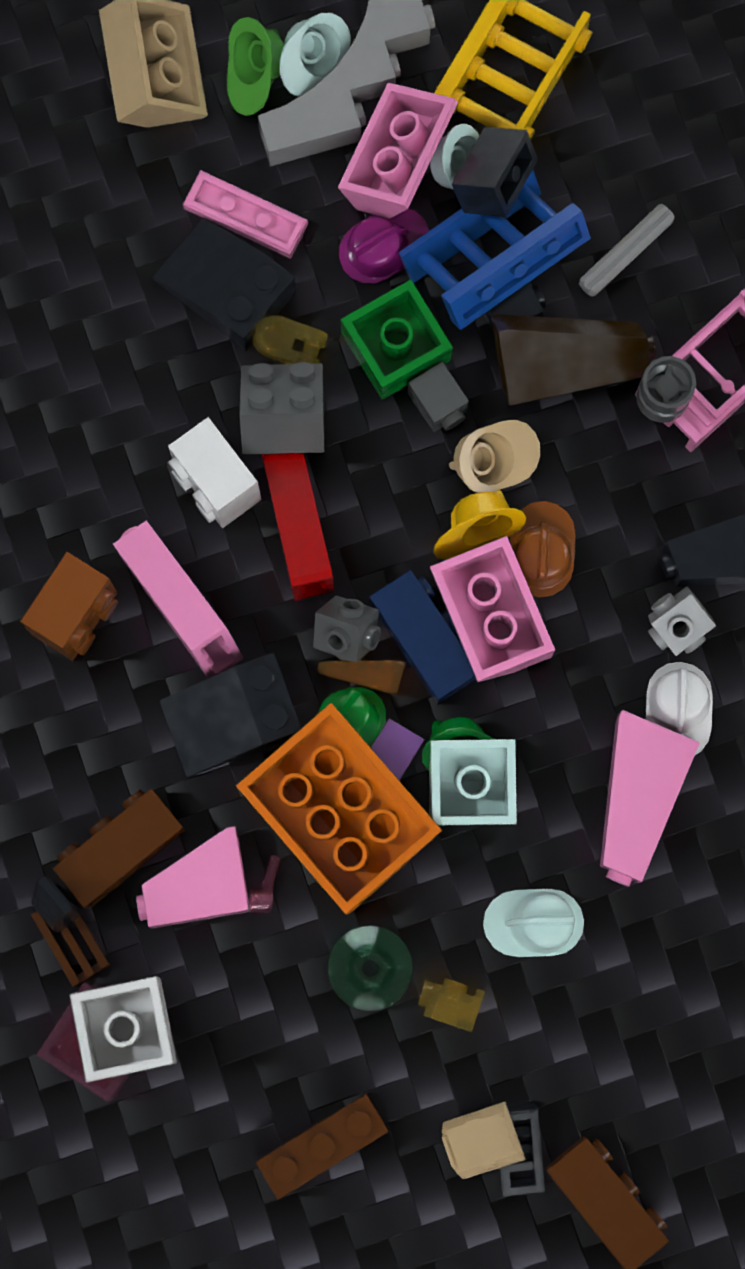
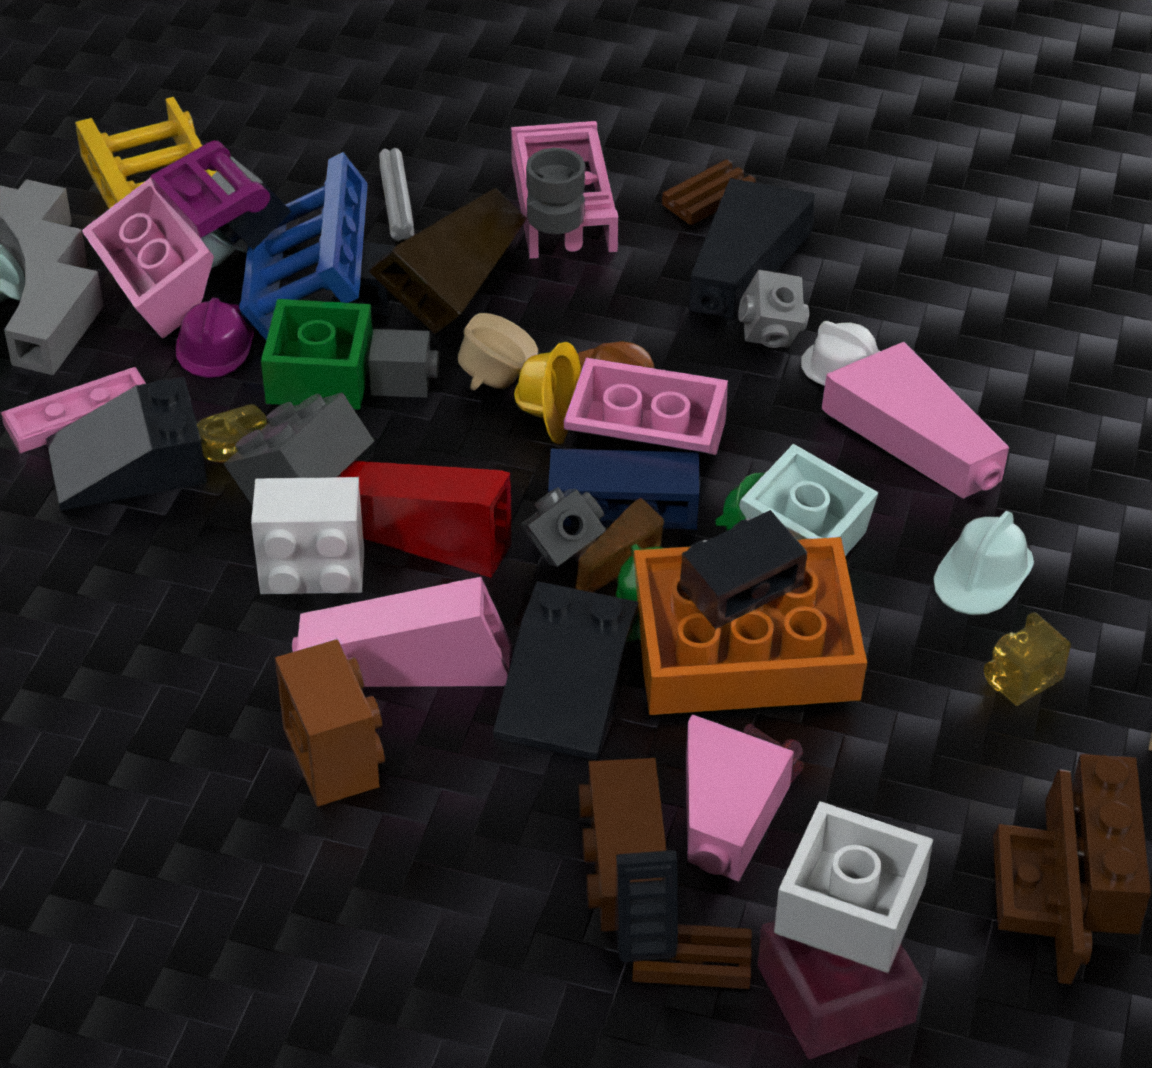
camera: 55 degrees left, 35 degrees down
clear green dish [328,926,412,1011] -> none
none -> magenta plate [150,141,270,238]
none -> black brick [680,510,808,630]
none -> reddish brown bracket [993,769,1092,985]

